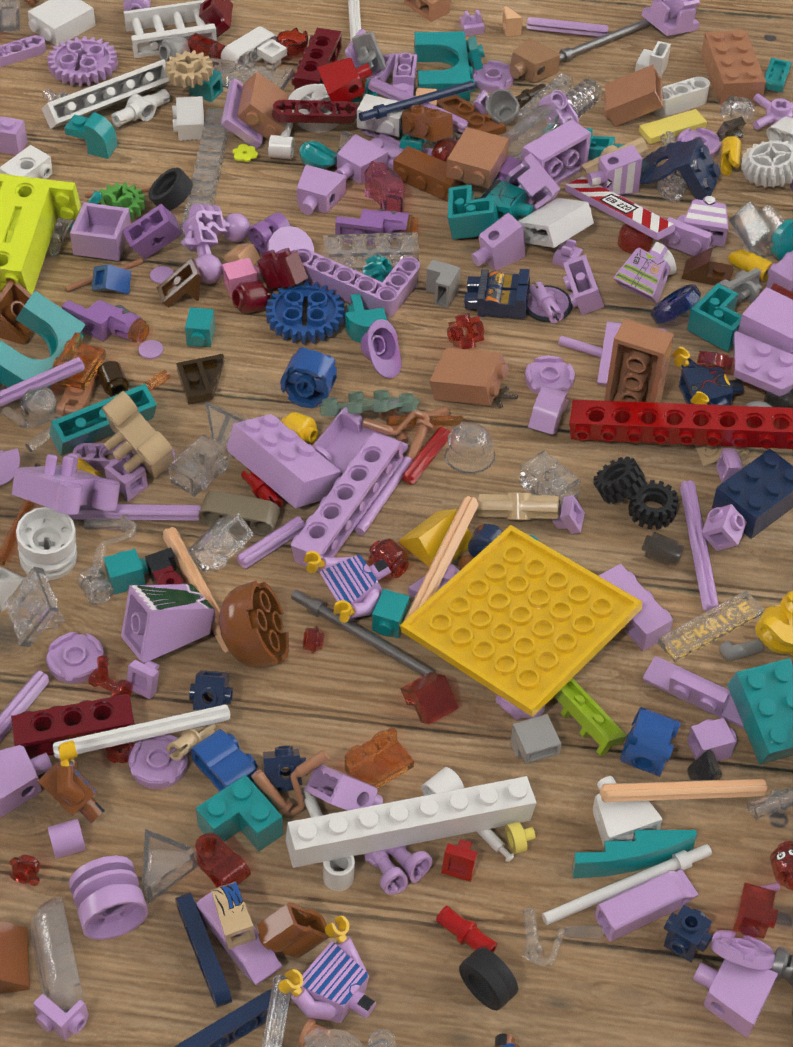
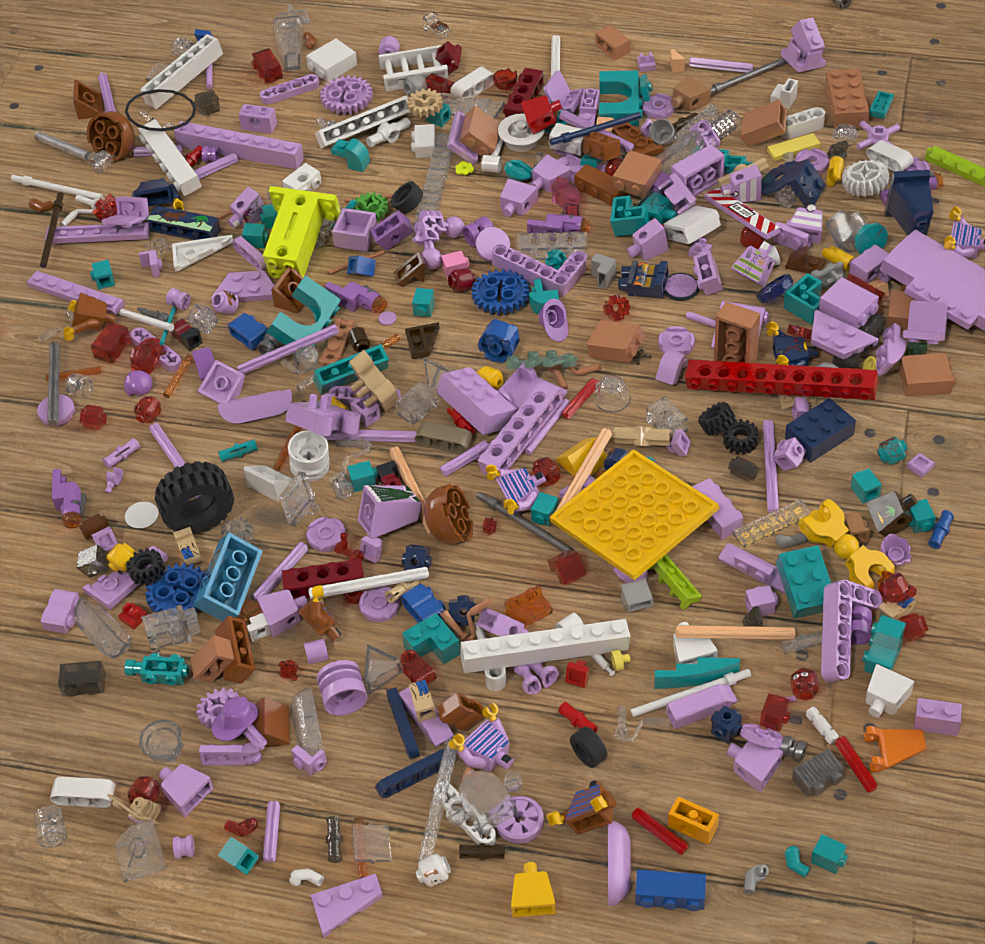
camera: 10 degrees right, 0 degrees up
clear orange bracket [53,332,106,390] -> none
lavender piece [150,266,174,284] -> none
clear brick [187,513,254,572] -> none
light nougat slope [224,244,260,265] -> none
dark red brick [256,248,308,289] -> none
white tile [257,39,287,68] -> none
dark red beam [272,100,358,124] -> none
light grey hips [351,31,387,72] -> none
nougat piece [362,410,434,461] -> none
clear orange bar [386,416,463,426] -> none
lavender pin [529,282,564,323] -> none
blue brick [620,707,680,777] -> none

